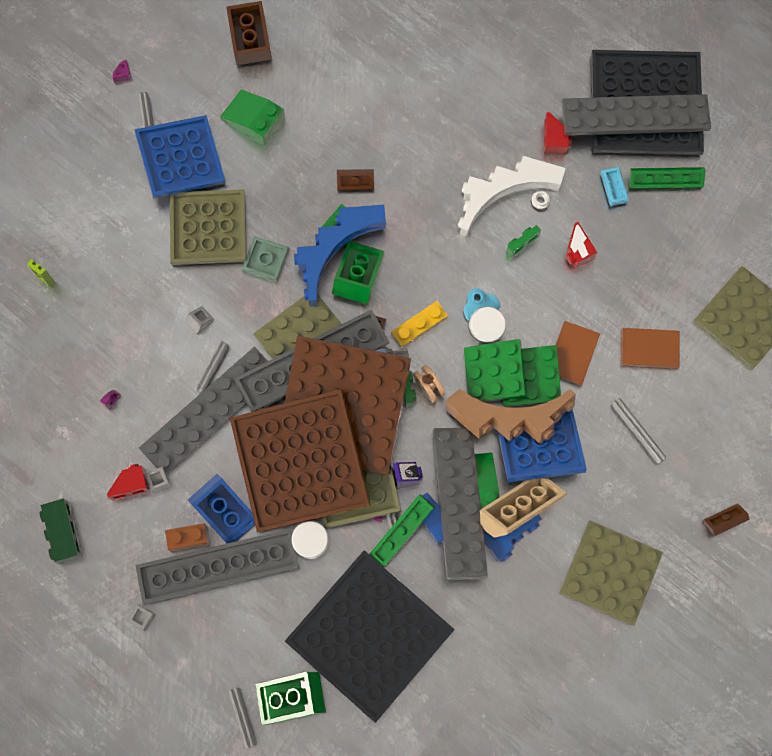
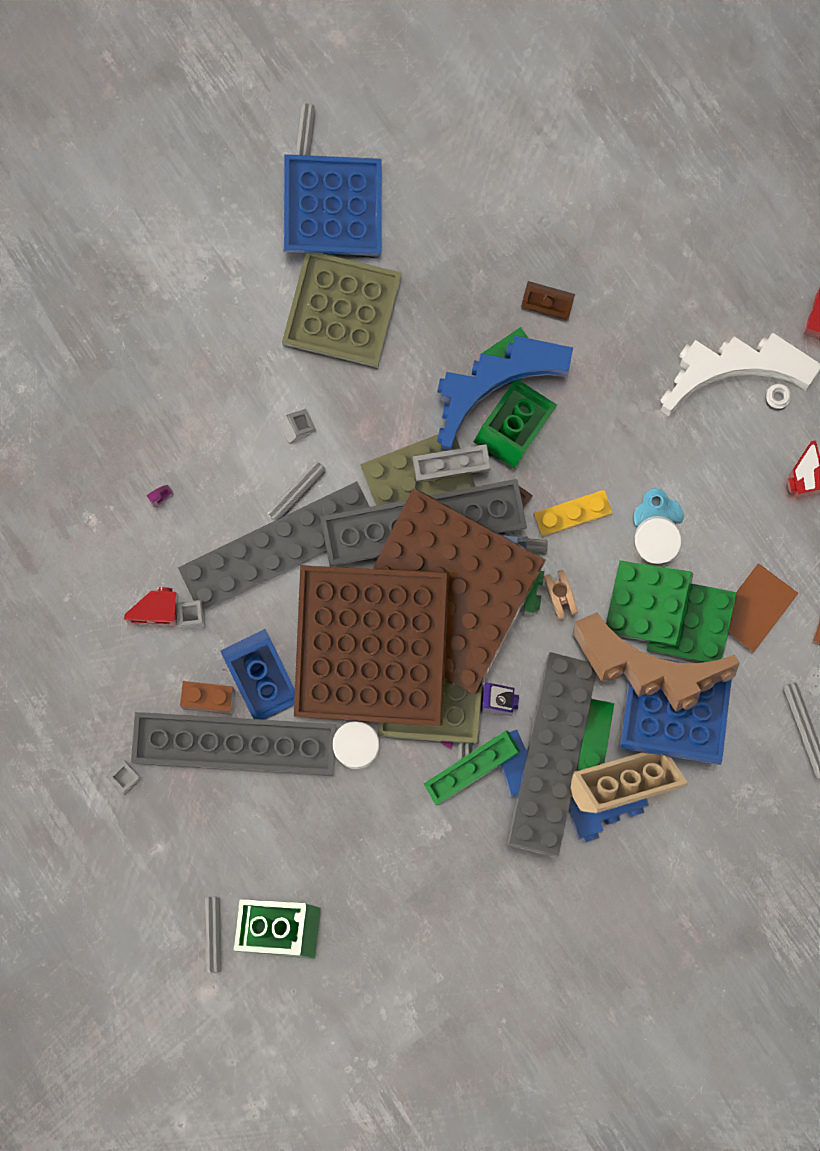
camera: 20 degrees right, 5 degrees up
lime tile [27,259,55,286] -> none
dark green brick [39,498,82,564] -> none
magenta tile [113,60,132,82] -> none
green slope [220,89,285,146] -> none
reddish brown brick [226,1,272,65] -> none
sand green tile [242,236,290,283] -> none
black plate [285,550,455,723] -> none
green plate [506,225,541,258] -> none
olive plate [559,520,663,626] -> none
none -> light grey plate [413,444,491,483]

